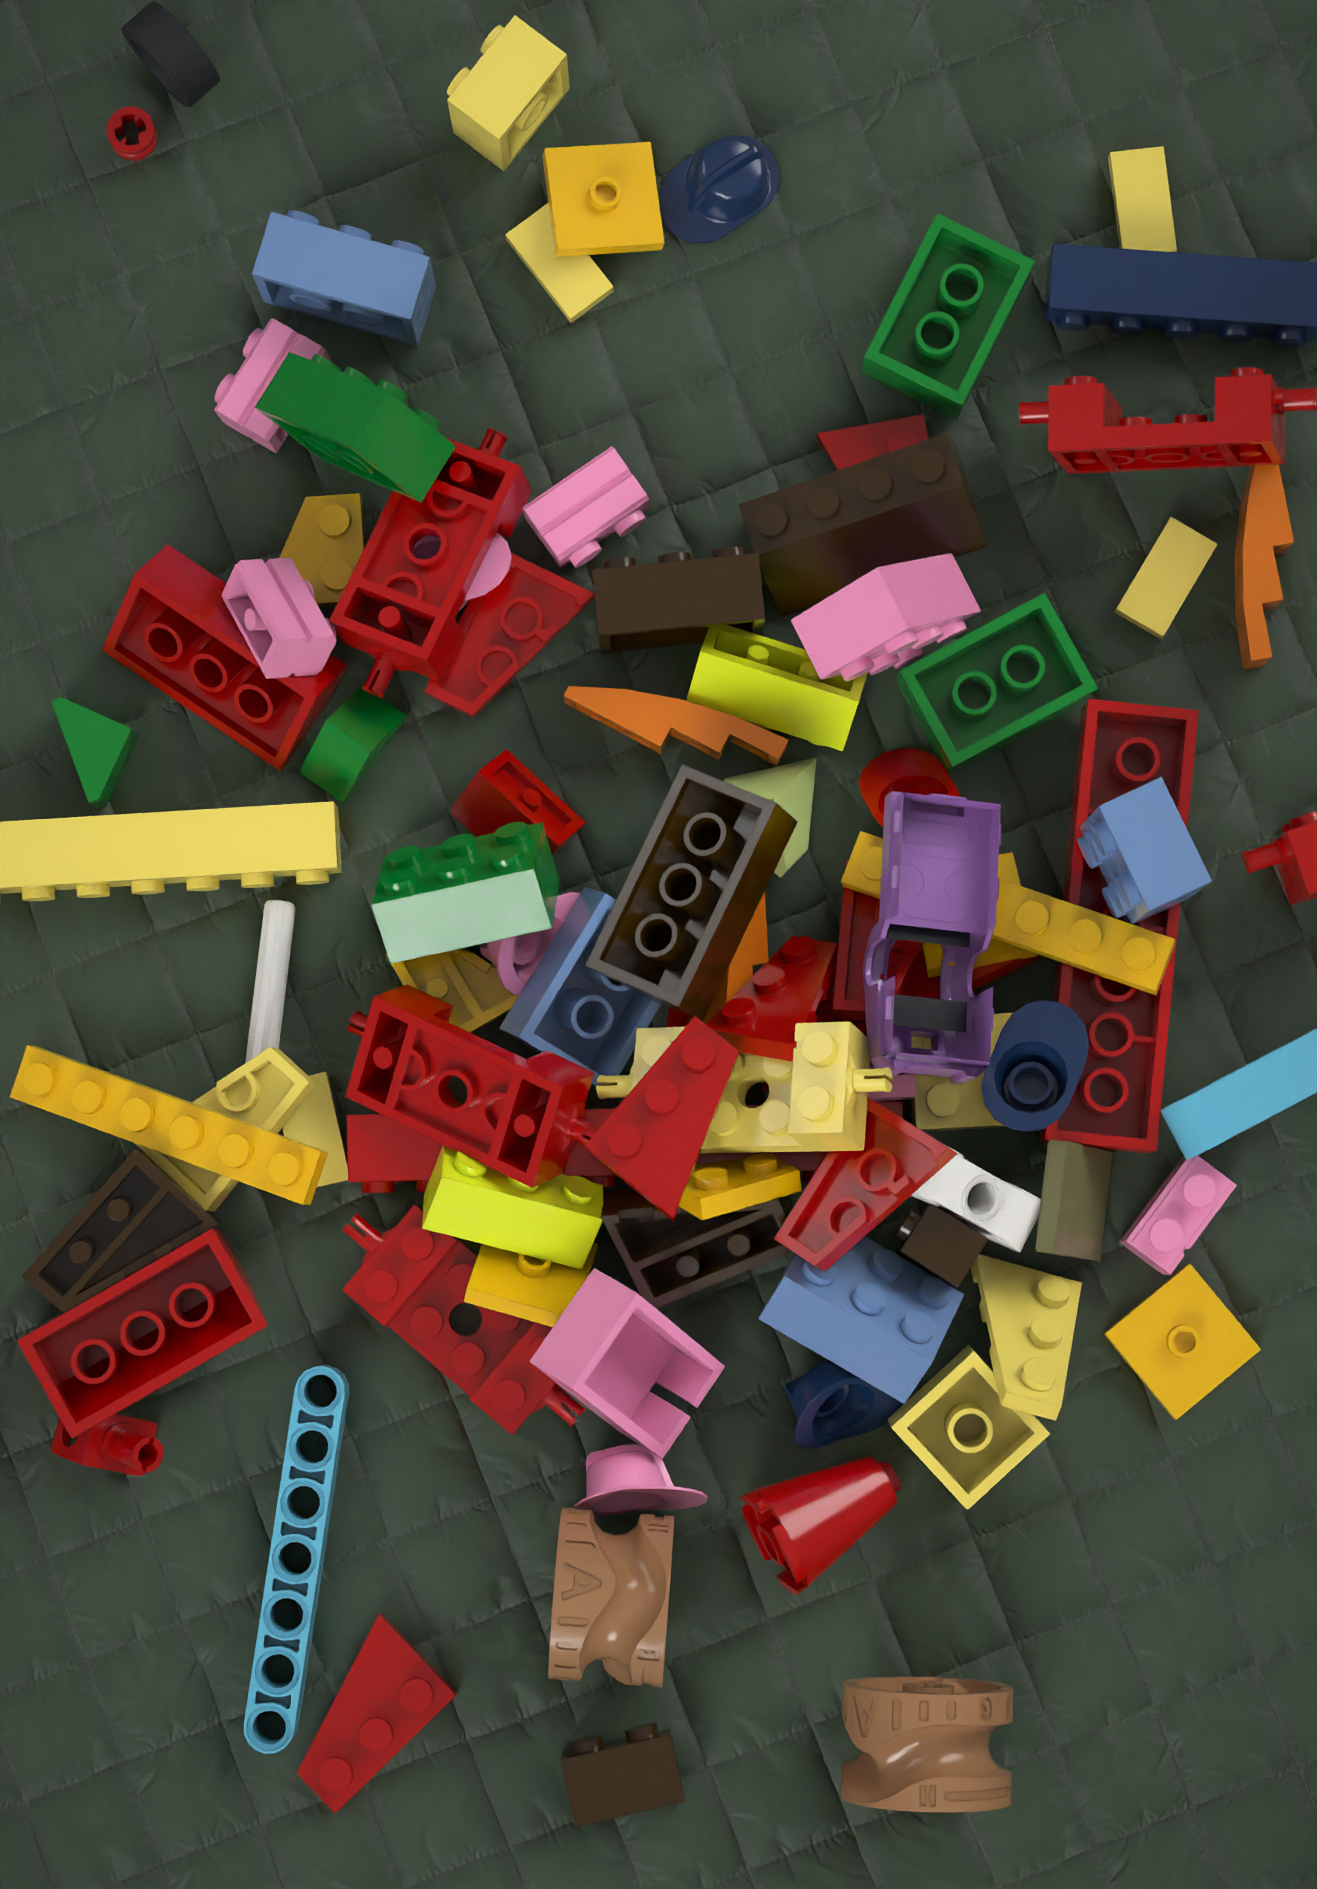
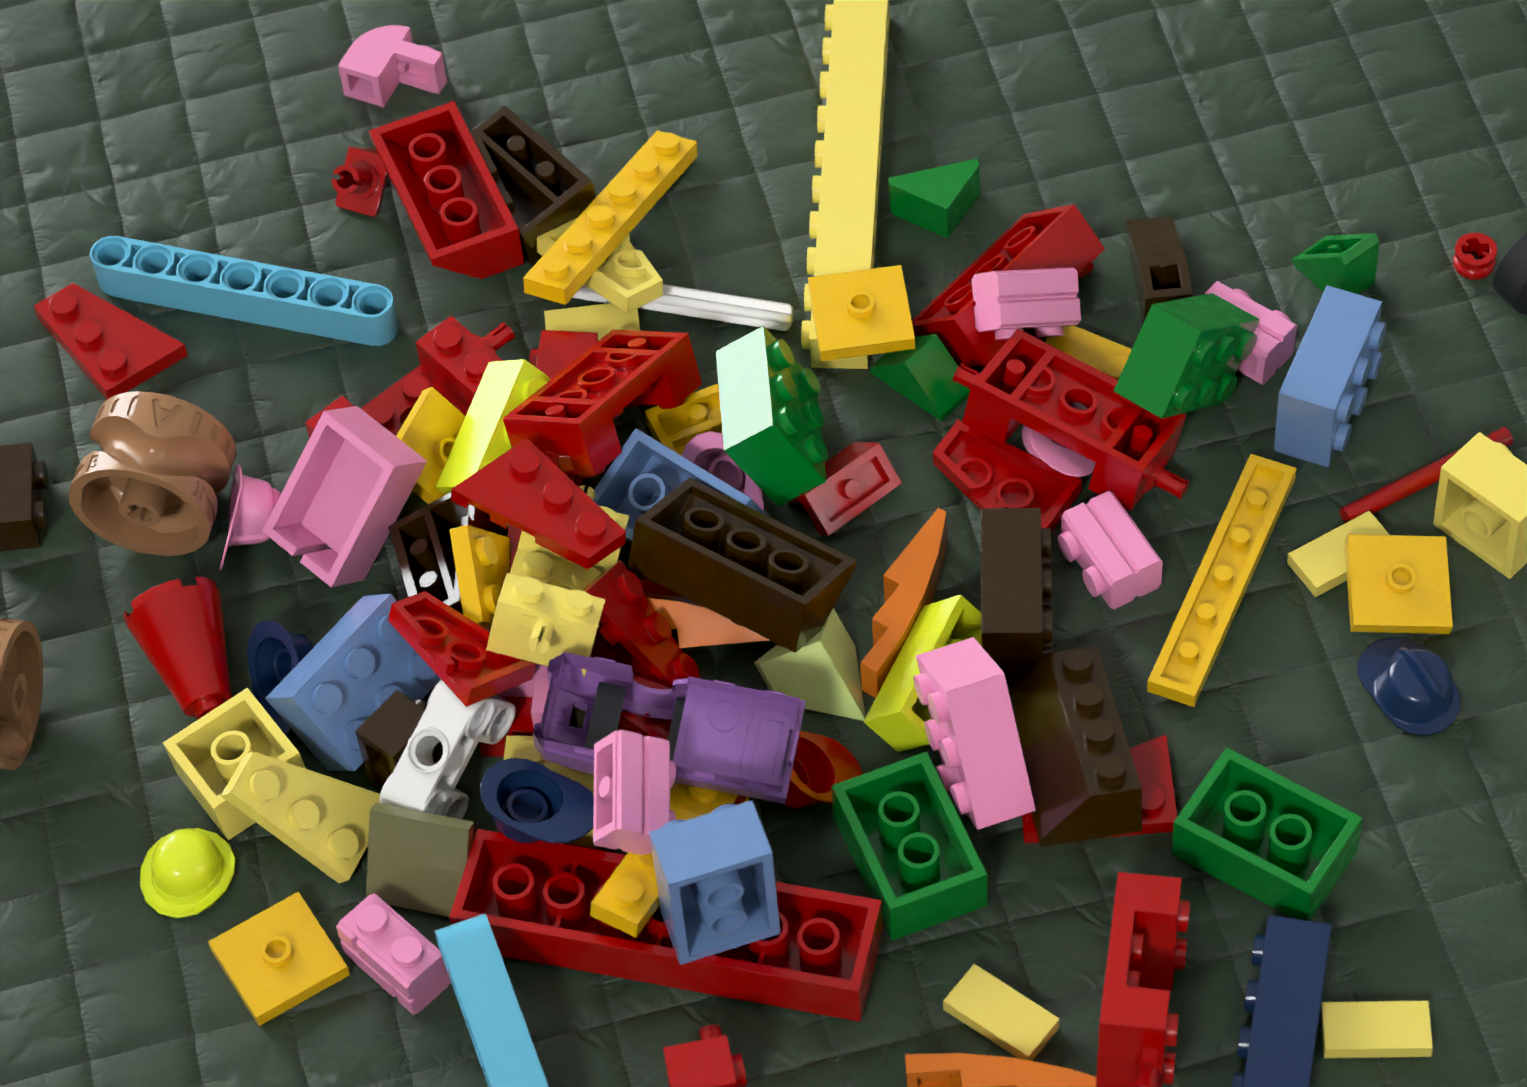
camera: 100 degrees right, 30 degrees down
none -> neon yellow hat [140,828,236,918]
none -> bright pink brick [593,730,676,855]
none -> yellow plate [808,265,915,361]
none -> dark brown slope [1125,216,1193,326]
none -> yellow plate [1147,454,1297,707]
none -> green slope [1291,233,1380,294]
none -> red bar [1339,427,1513,523]

